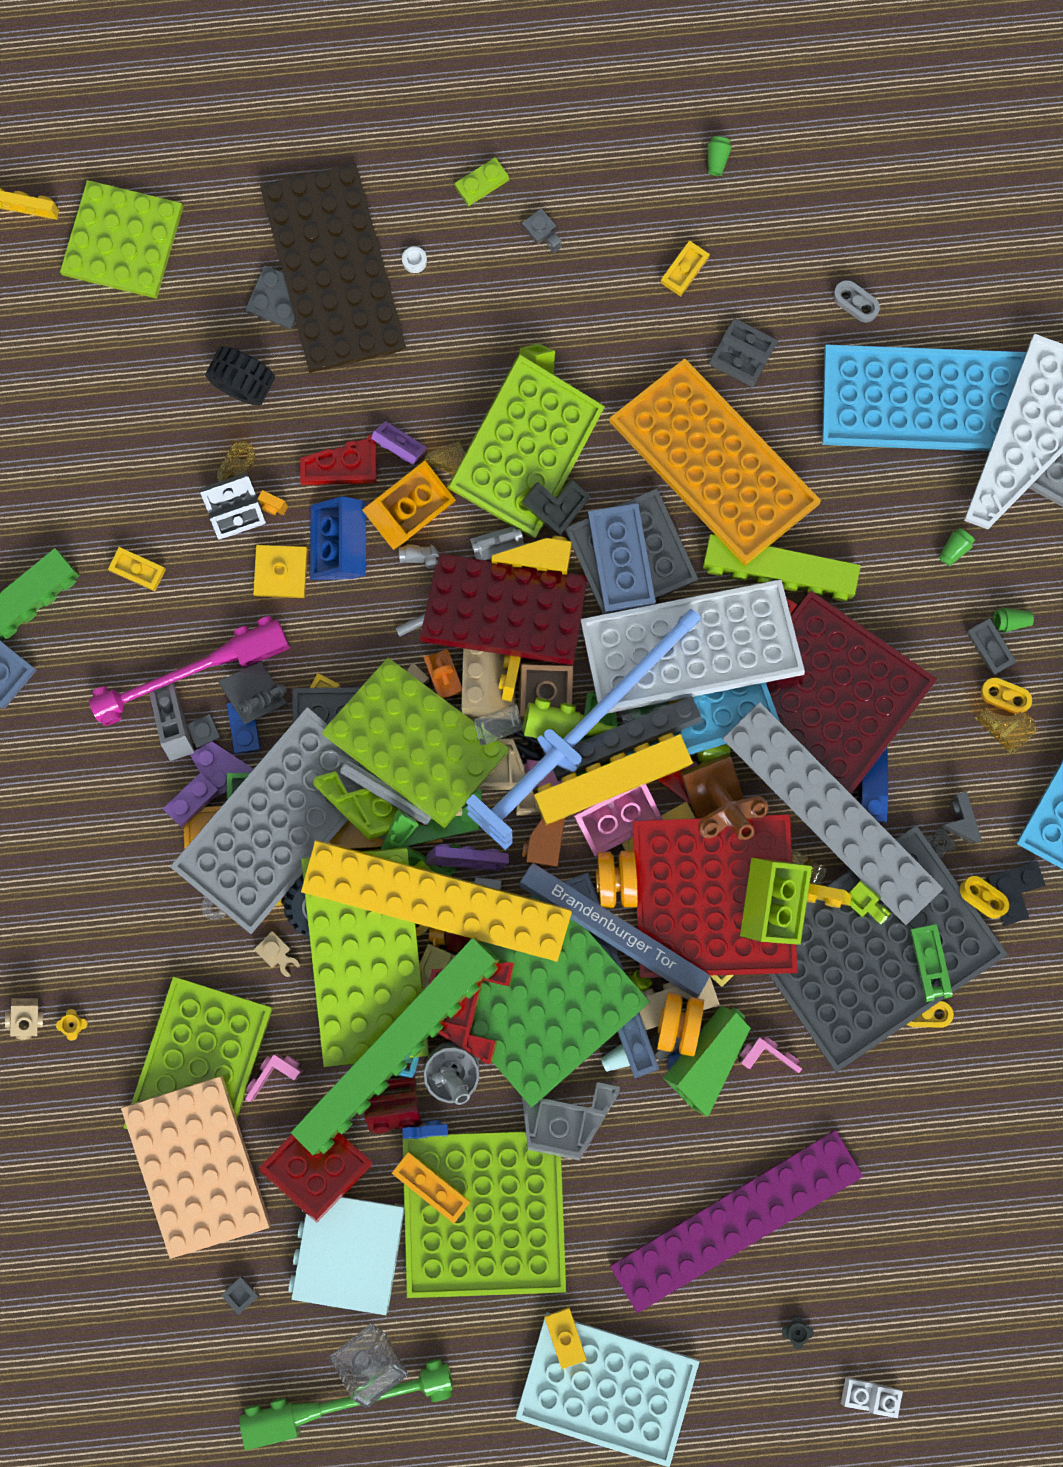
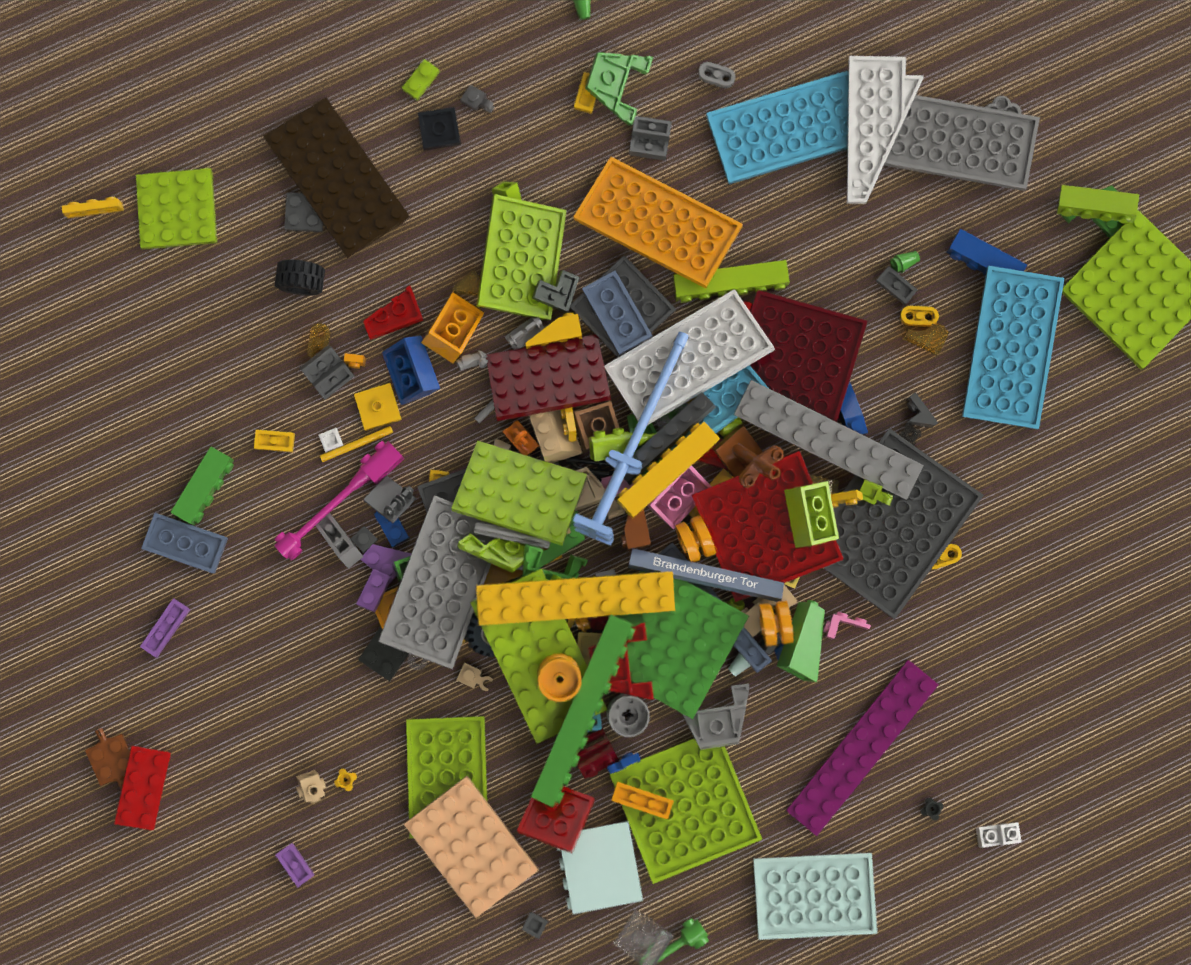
camera: 25 degrees left, 0 degrees up
bright pink bracket [245,1054,303,1102] -> none
medium lavender plate [371,421,427,465] -> none
white tile [402,246,427,273] -> none
medium lavender plate [427,844,509,871] -> none
light grey arm [432,1067,470,1105] -> none
clear tile [474,705,522,745] -> none
yellow plate [544,1307,587,1369] -> none
bright green plate [910,924,952,1002] -> none
bright green cone [938,528,975,567] -> none
yellow plate [960,876,1009,919] -> none
black plate [986,861,1046,926] -> none
none -> white tile [319,428,343,453]
none -> yellow bar [320,426,393,462]
none -> pearl dark grey plate [358,628,409,682]
none -> black plate [418,107,461,151]
none -> light orange wheel [538,653,581,702]
none -> bright green wing [585,52,653,126]

